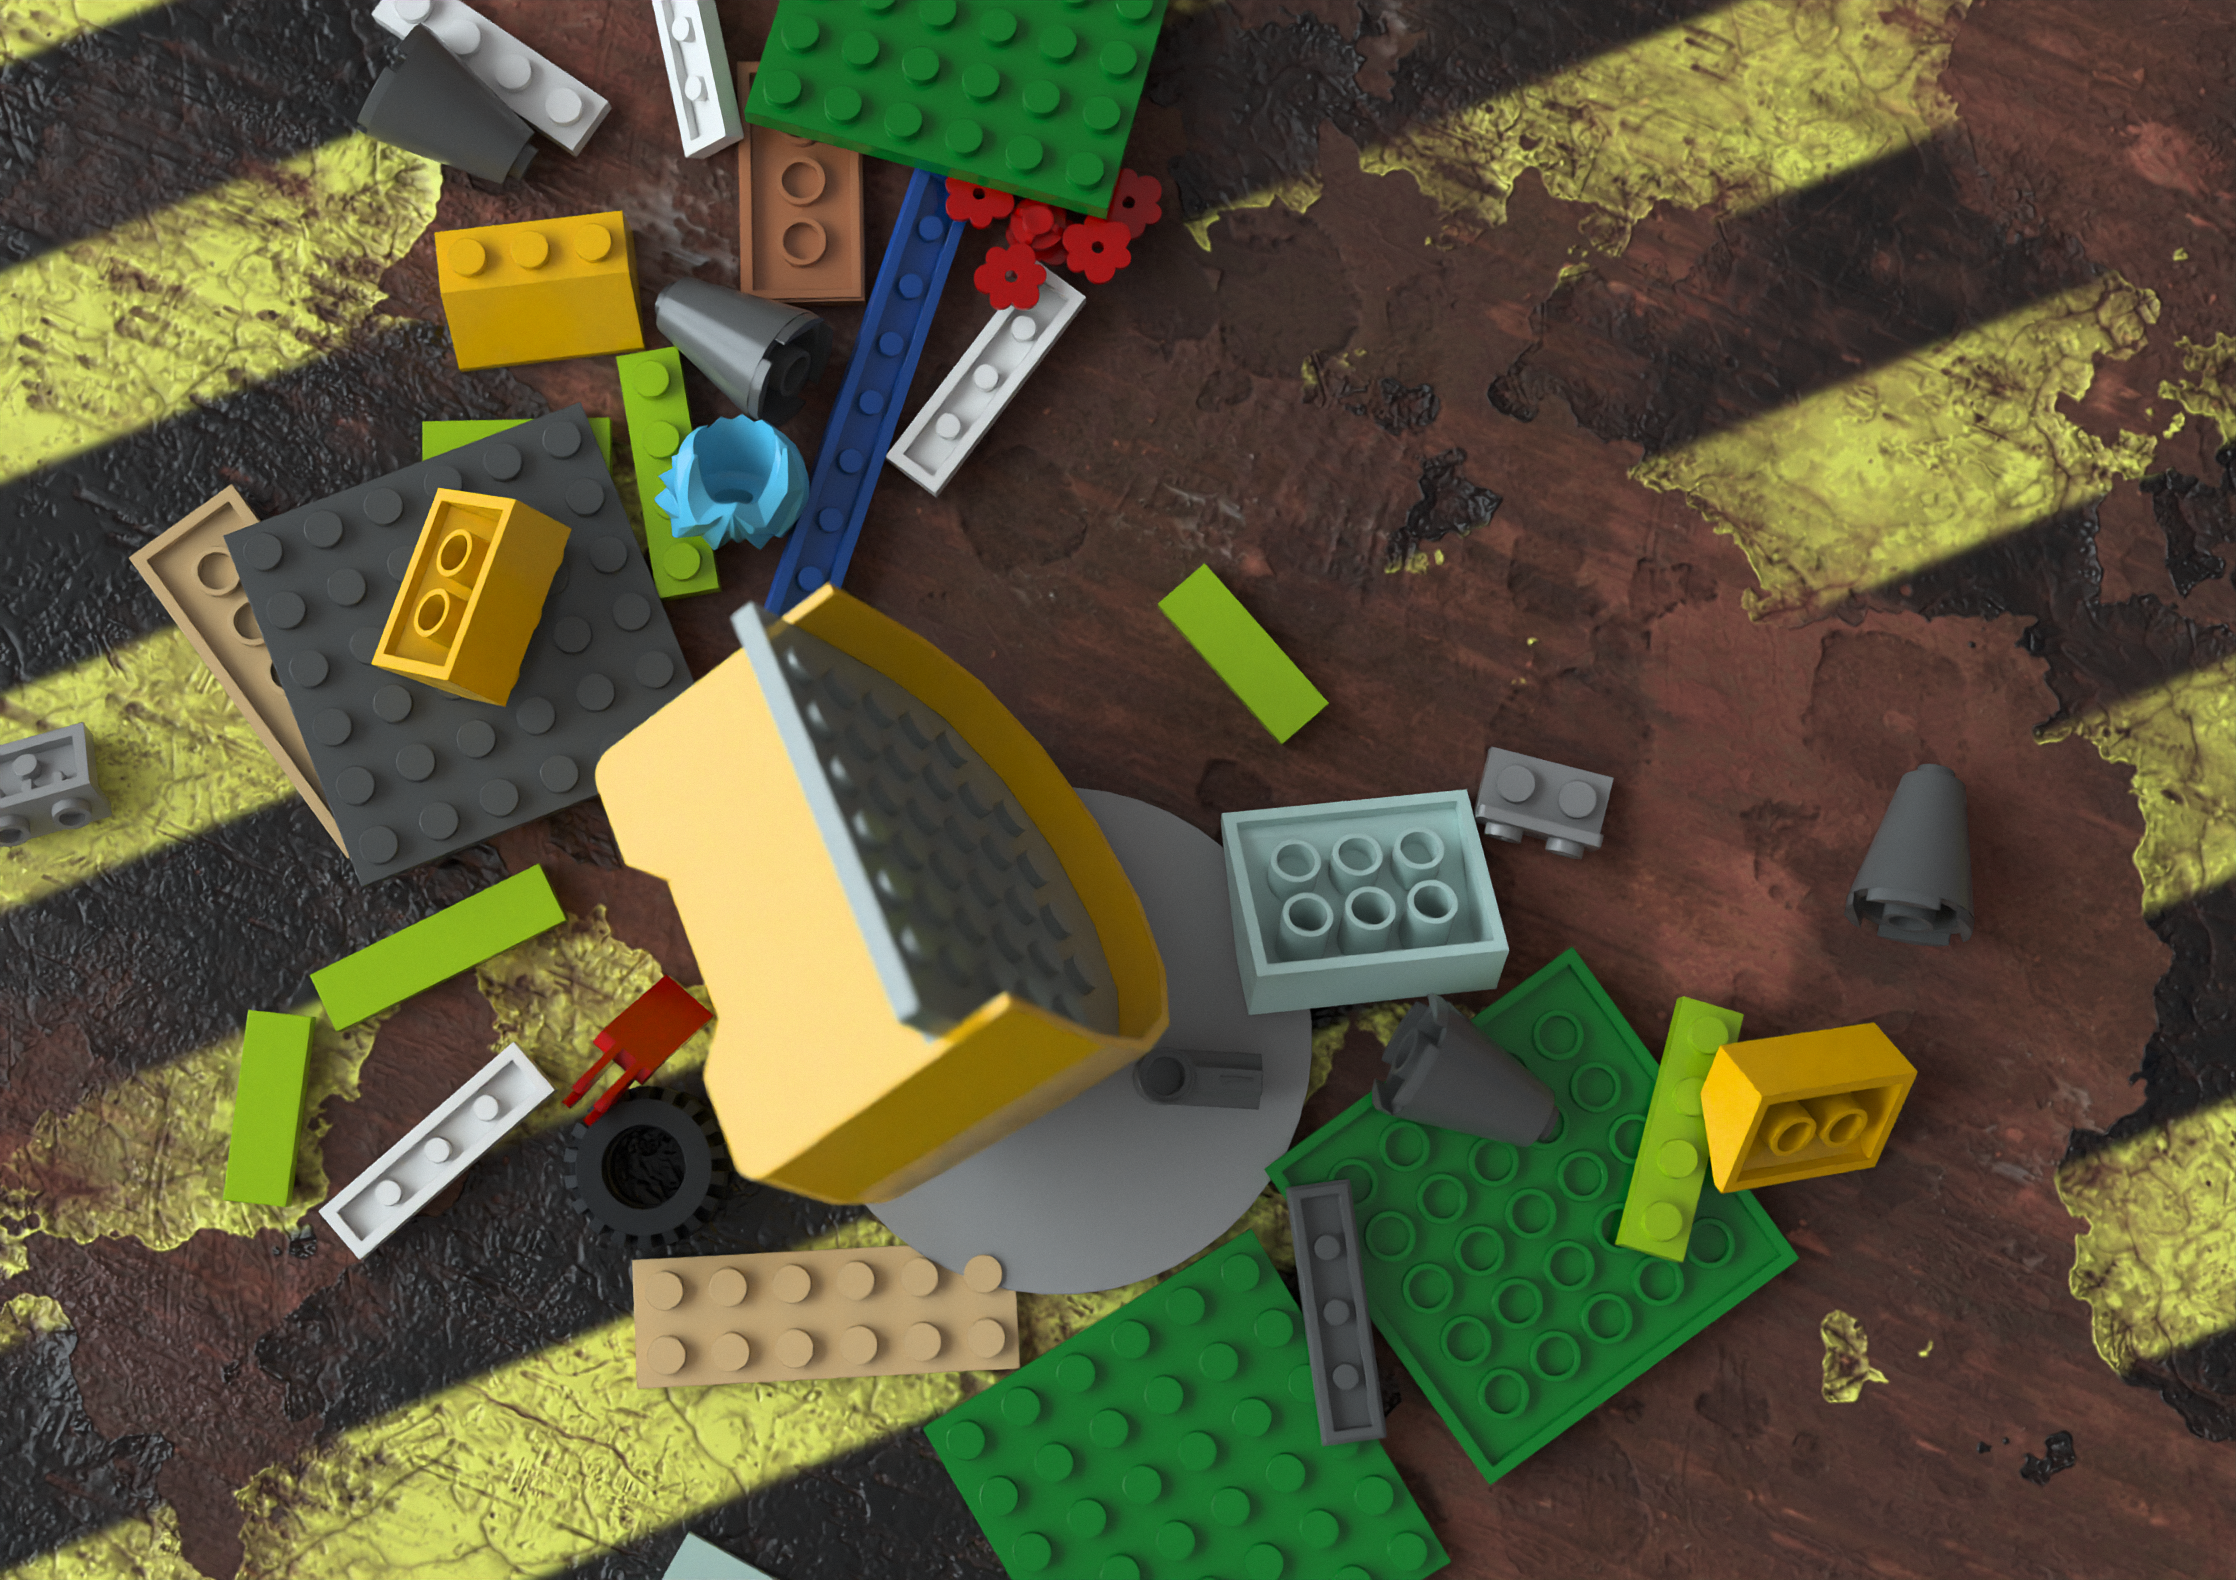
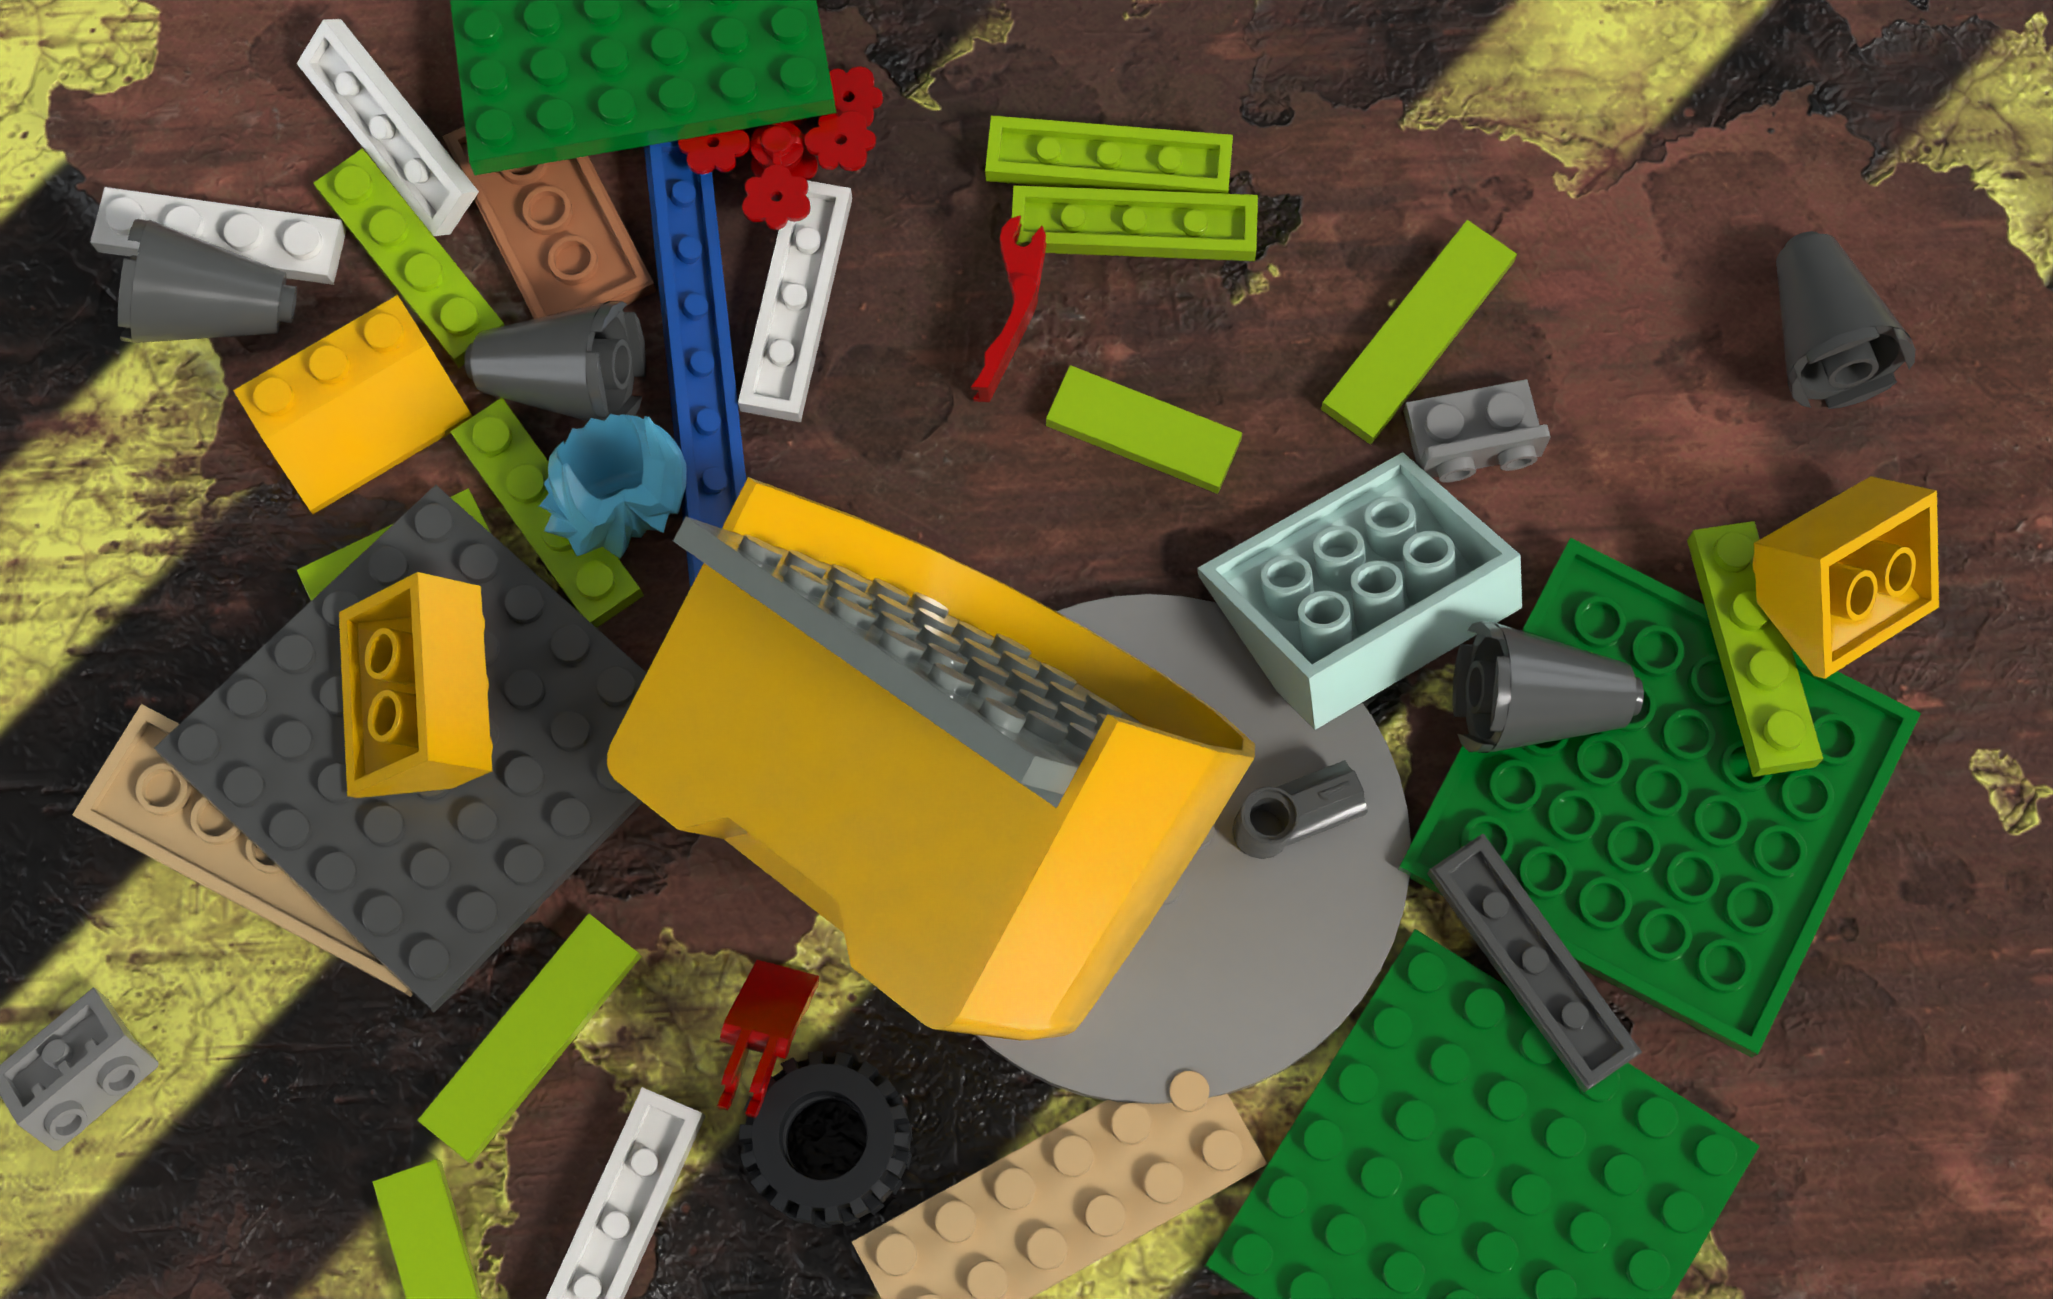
camera: 20 degrees left, 10 degrees down
none -> lime plate [313,148,505,368]
none -> red arm [971,215,1047,403]
none -> lime plate [985,115,1233,194]
none -> lime plate [1012,185,1258,261]
none -> lime tile [1321,220,1517,445]

